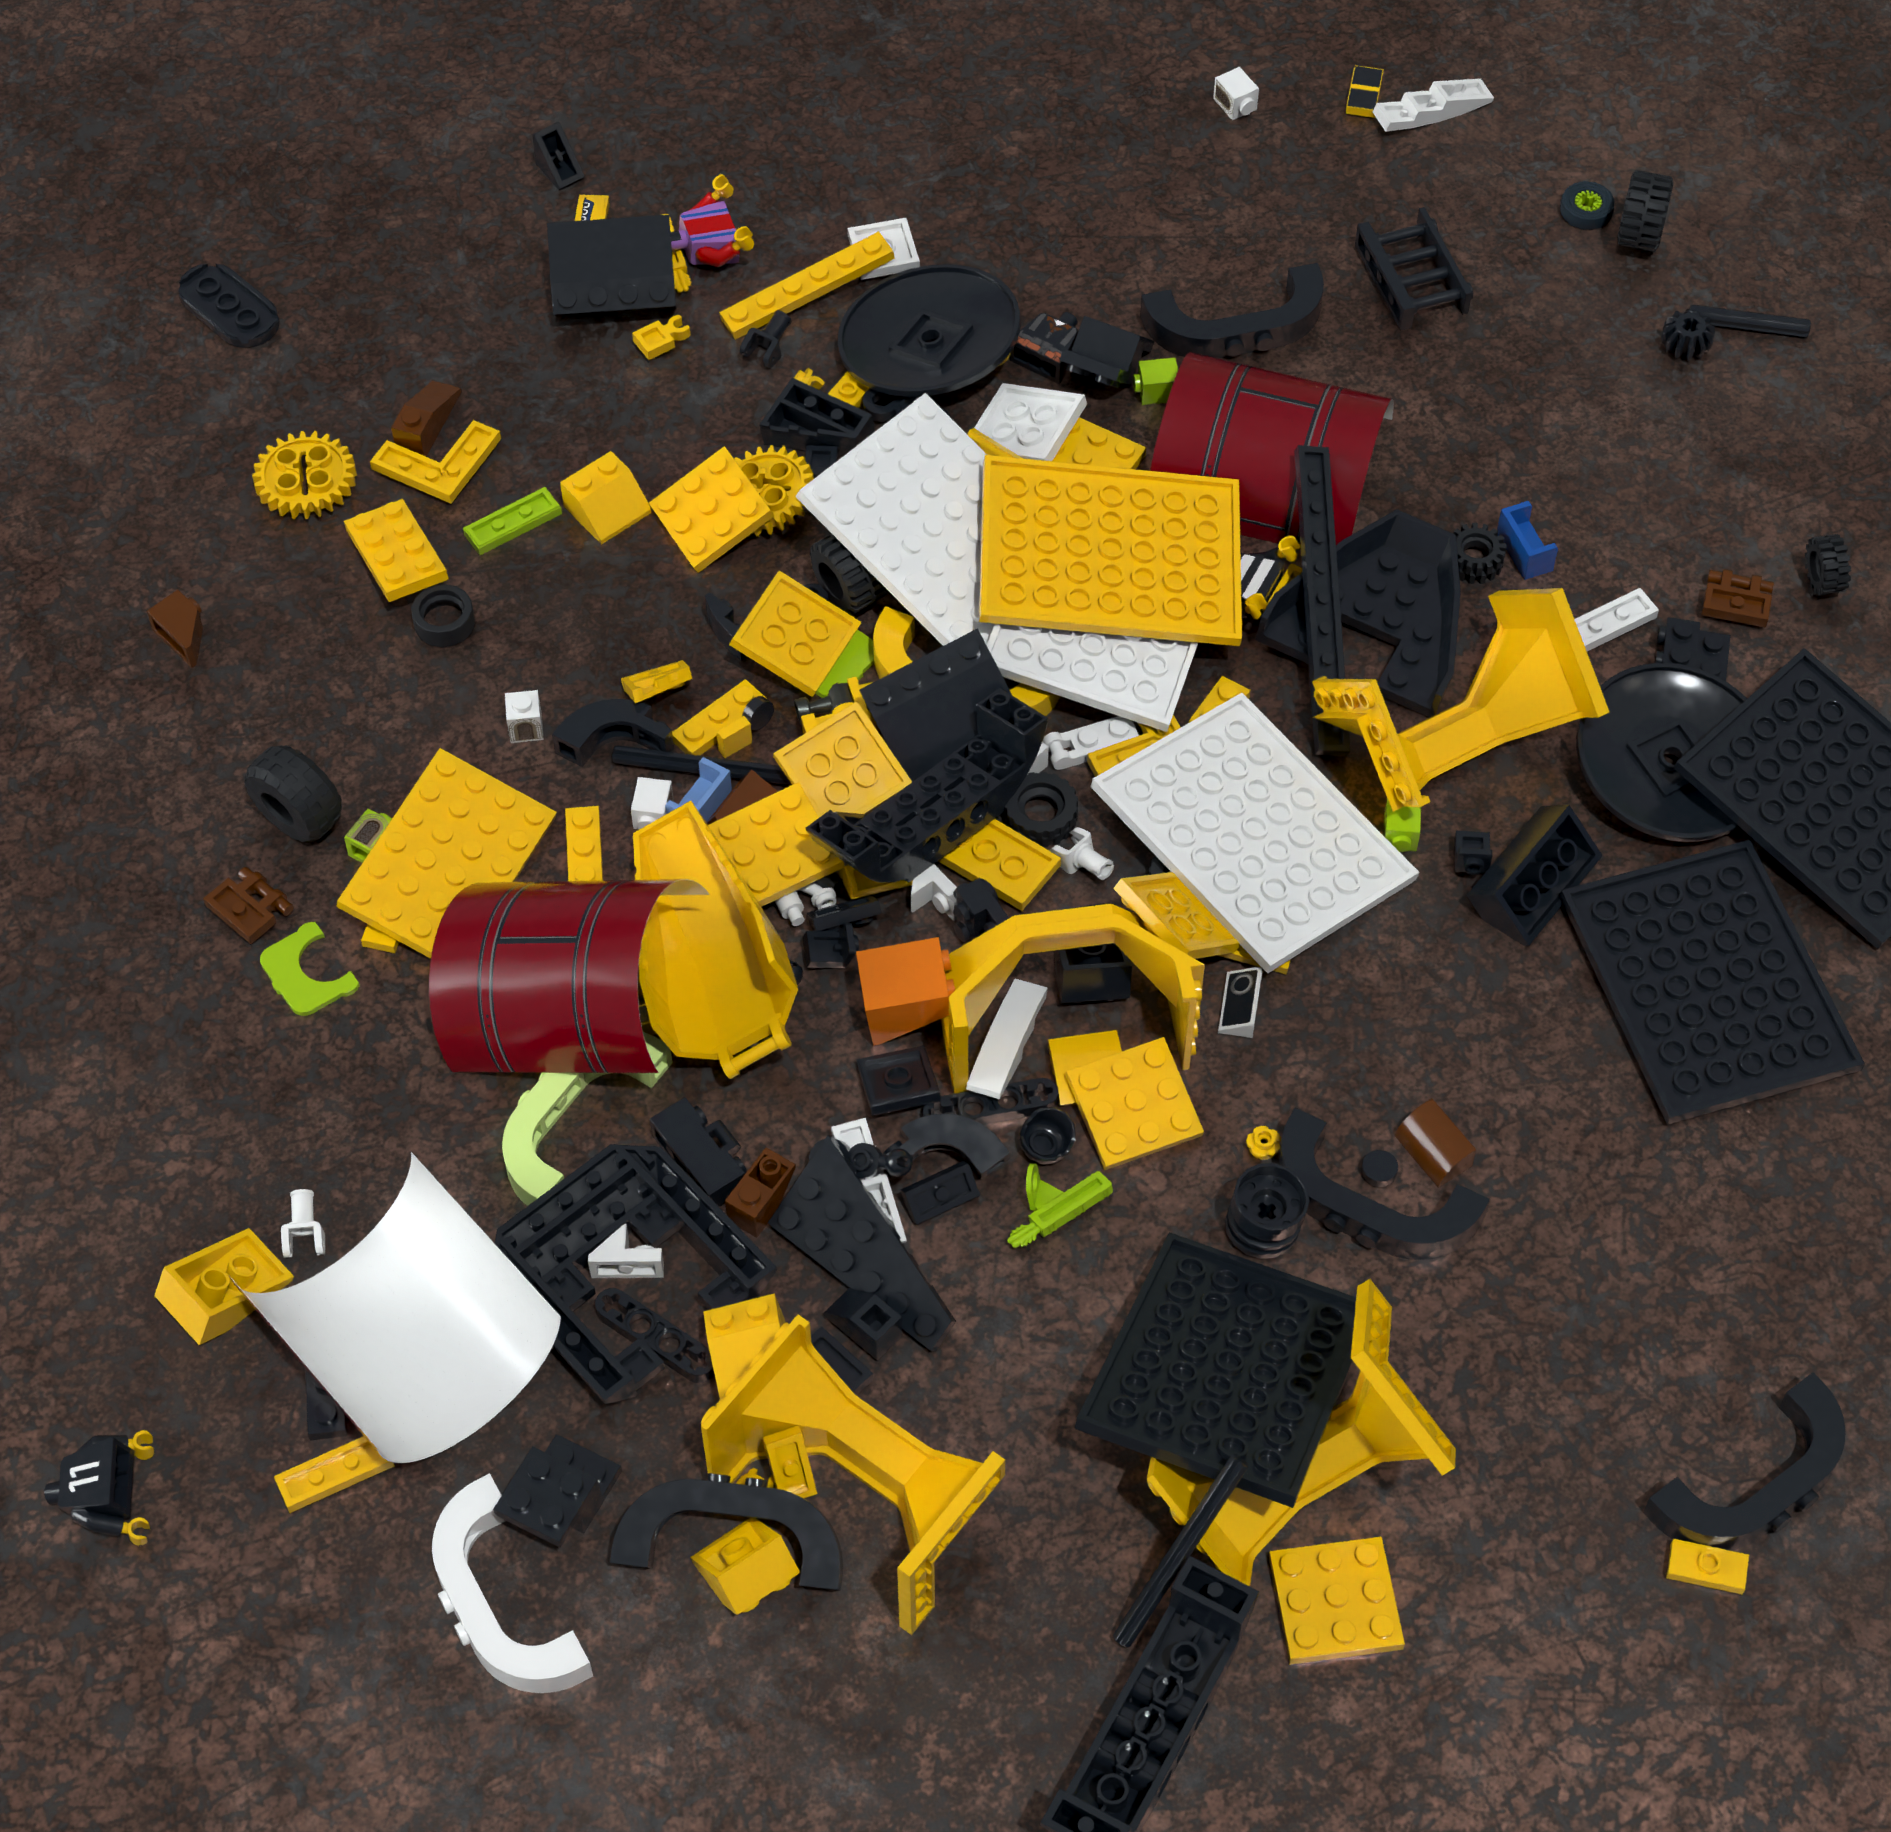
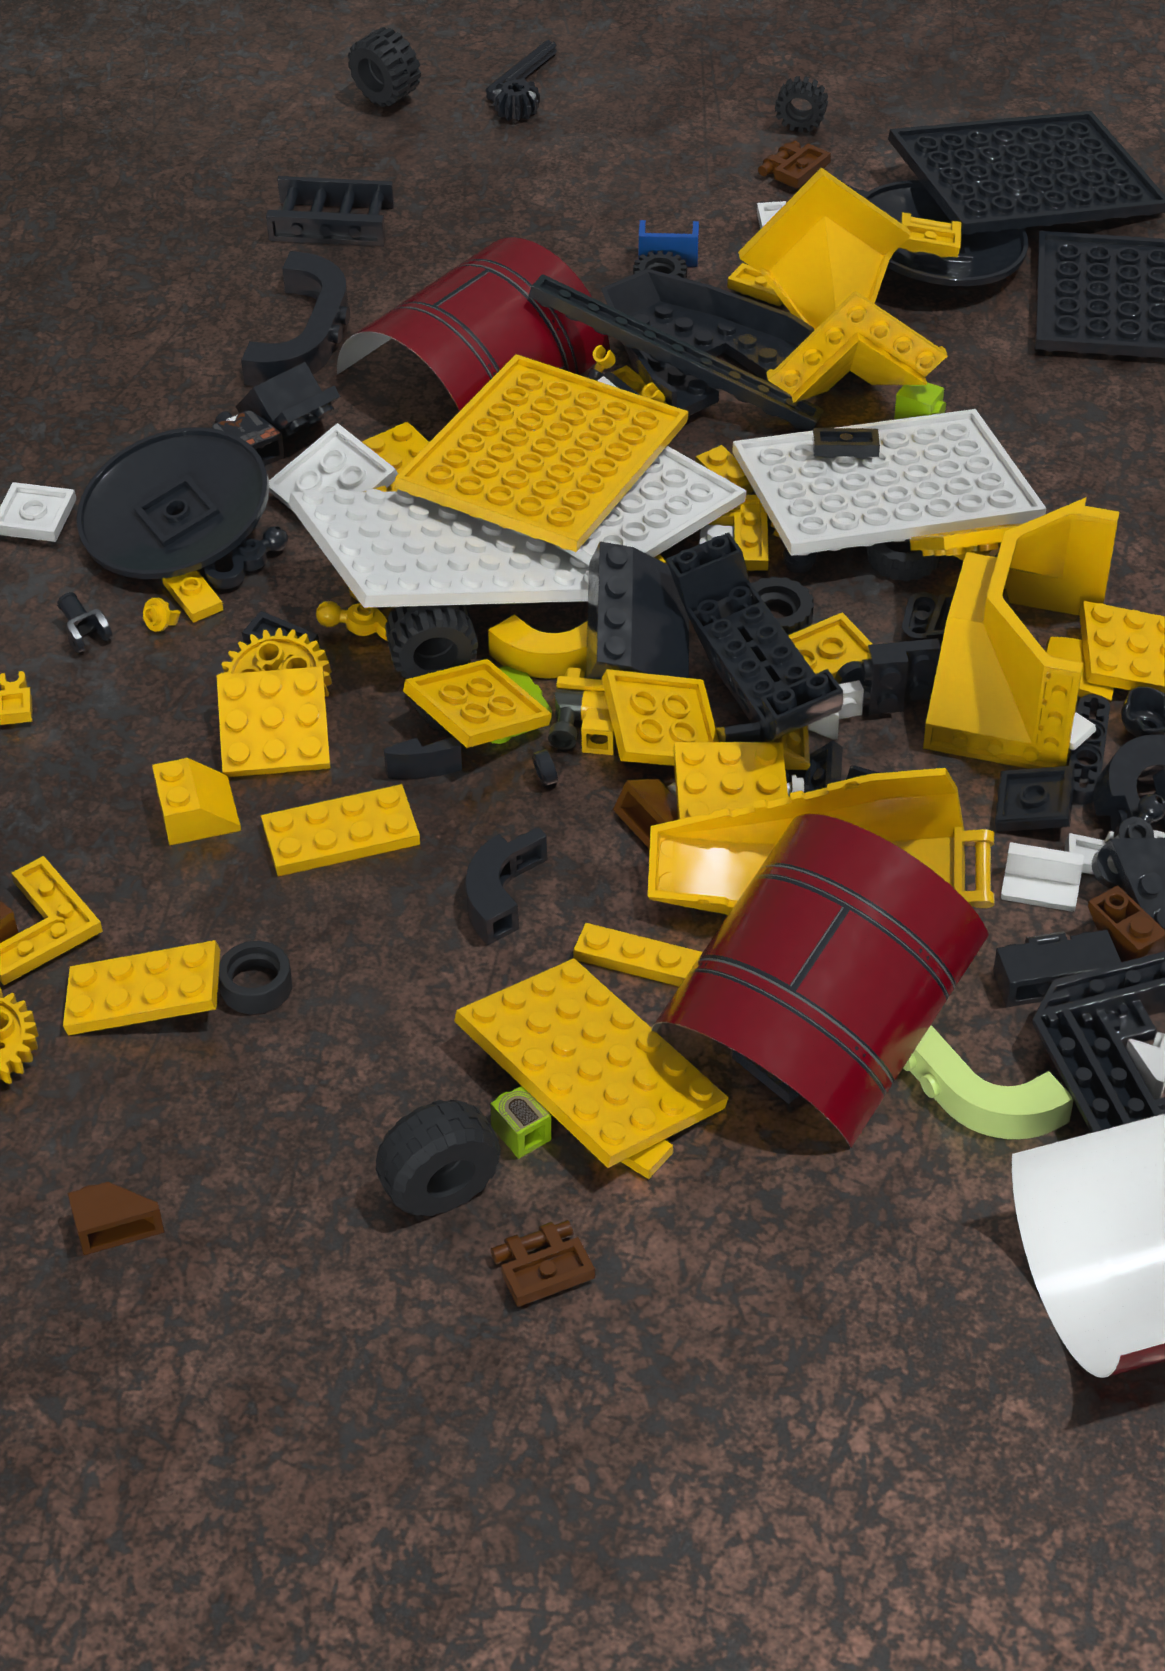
camera: 65 degrees left, 10 degrees down
yellow slope [154,1228,294,1345] -> none
lime piece [260,922,360,1016] -> none
white piece [281,1189,325,1258] -> none
lime tile [463,487,562,555] -> none
white brick [505,690,544,743] -> none
black axle [612,745,792,785] -> none
yellow wing [621,660,692,703] -> none
white brick [631,777,674,829] -> none
medium blue panel [665,757,732,822] -> none
yellow plate [672,679,767,756] -> none
yellow tile [717,716,752,758] -> none
yellow plate [719,231,895,340] -> none
black wedge [759,378,875,456] -> none
orange slope [856,937,955,1046] -> none
white piece [1049,827,1114,880] -> none
lime brick [1133,358,1178,405] -> none
white brick [1213,67,1259,120] -> none
black tile [1346,65,1384,118] -> none
white slope [1373,78,1494,132] -> none
black bracket [1454,830,1493,875] -> none
black slope [1467,805,1603,946] -> none
black bush [1560,181,1615,230] -> none
none -> yellow plate [261,784,420,877]
none -> black plate [812,428,880,459]
none -> yellow plate [899,212,961,258]
none -> white panel [1001,842,1085,912]

